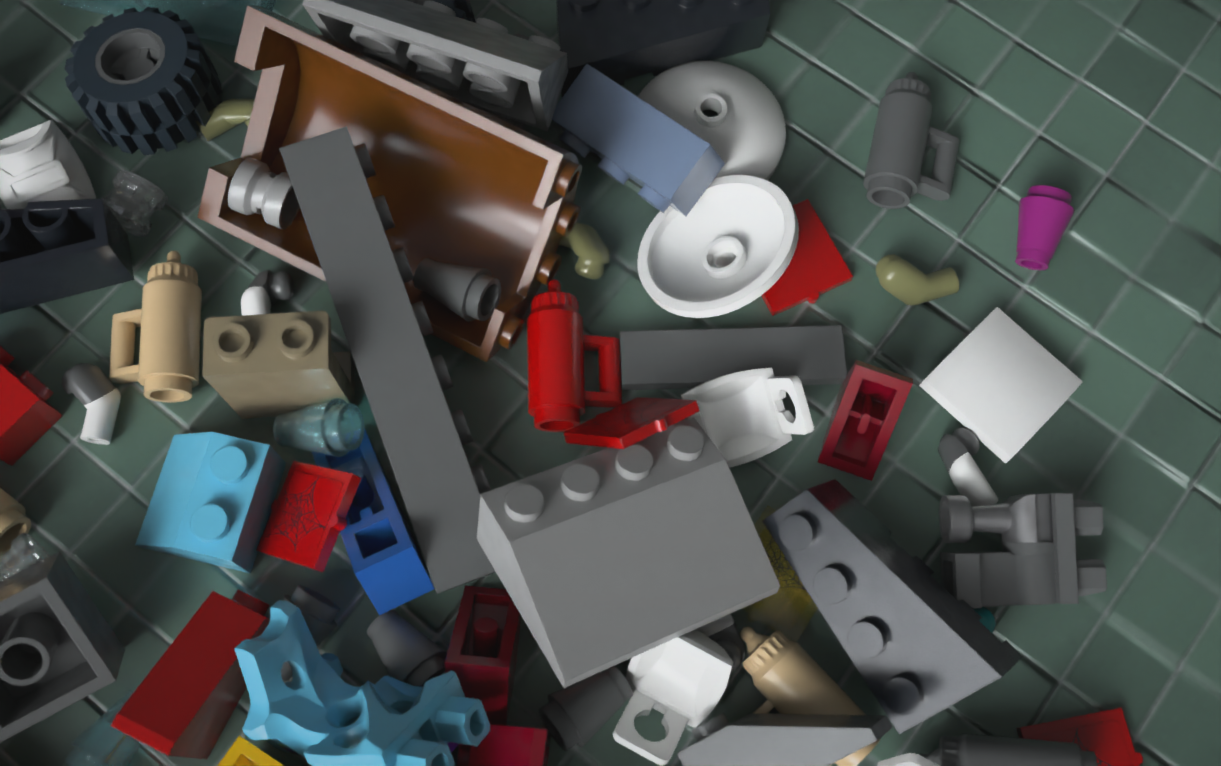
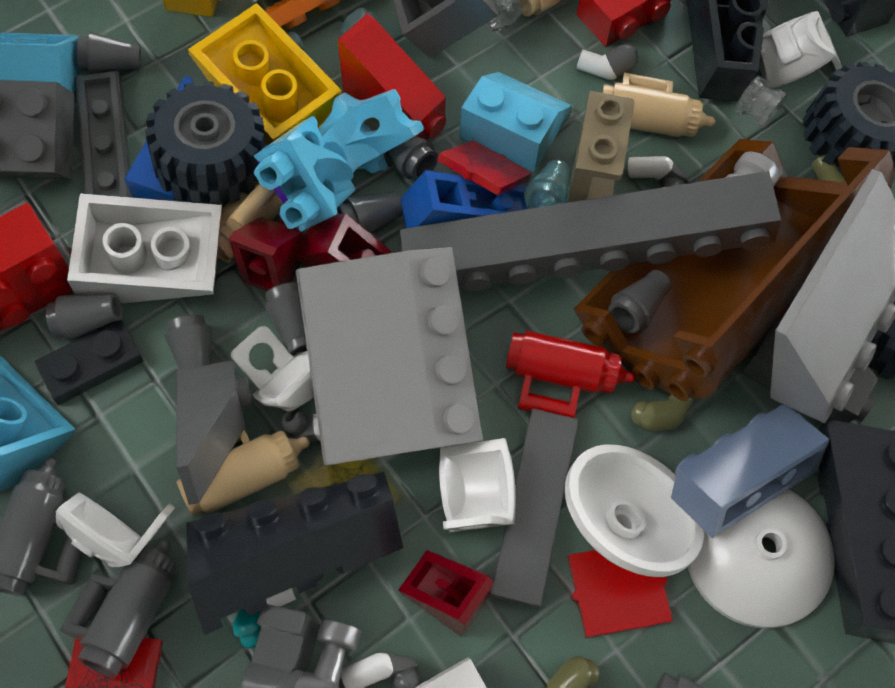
camera: 105 degrees right, 5 degrees down
red piece [563,397,700,449] -> none

